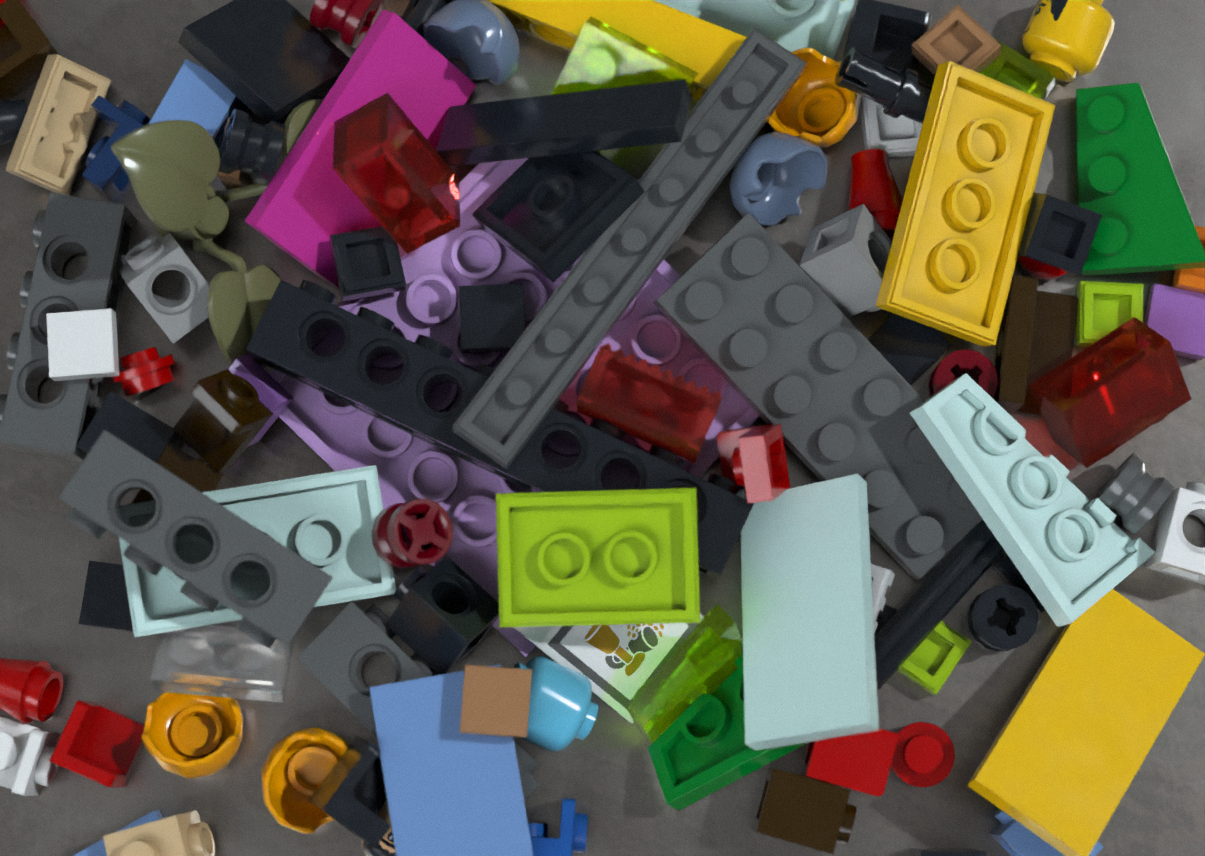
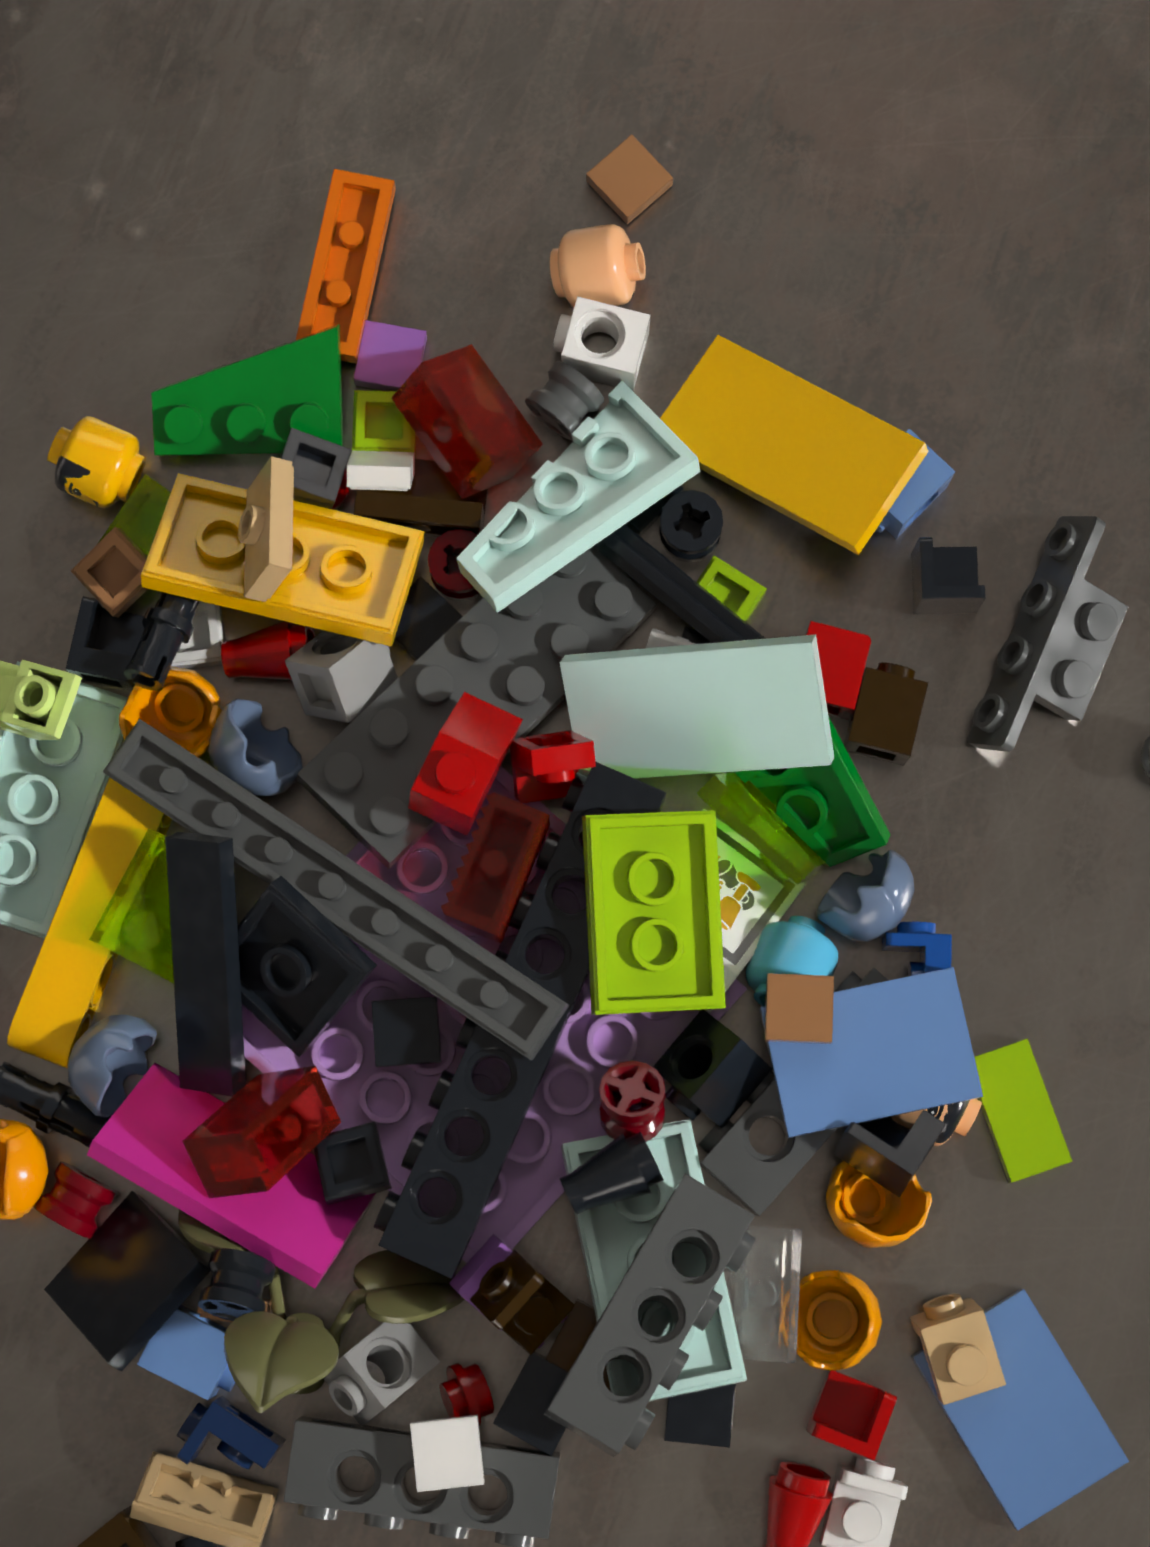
camera: 90 degrees left, 0 degrees up
red plate [891,722,955,788] -> none
none -> tan plate [238,456,294,602]
none -> white tile [347,450,415,491]
none -> red slope [408,692,523,836]
none -> black cone [560,1132,664,1214]
none -> sand blue hair [817,850,915,942]

